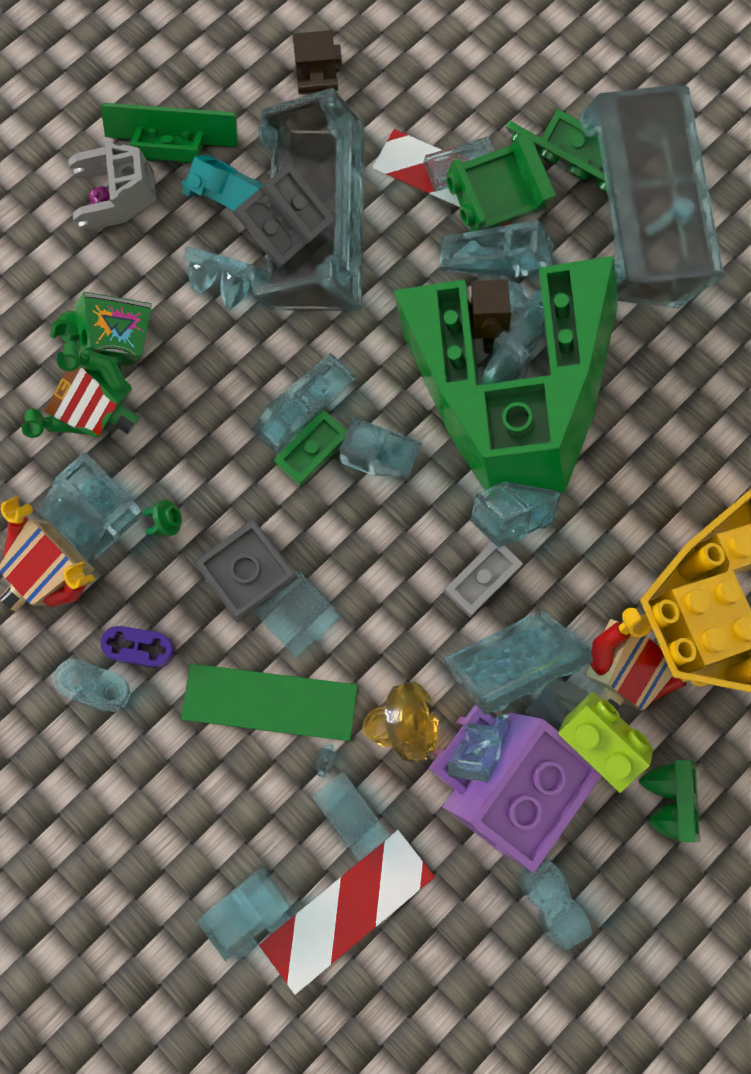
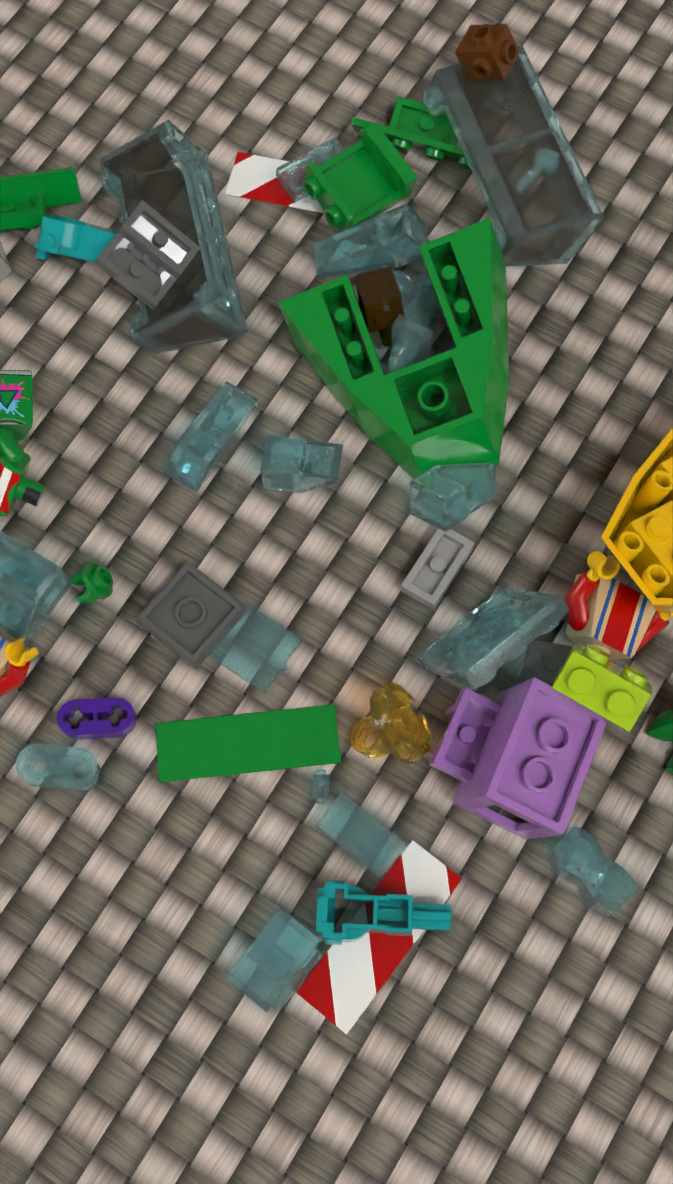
camera: 10 degrees left, 5 degrees down
clear light blue tile [183,246,261,310] -> none
green plate [273,409,350,488] -> none
dark brown brick [293,30,342,95] -> none
clear light blue slope [448,714,509,782] -> none
none -> teal piece [316,880,451,945]
none -> reddish brown brick [455,24,520,80]

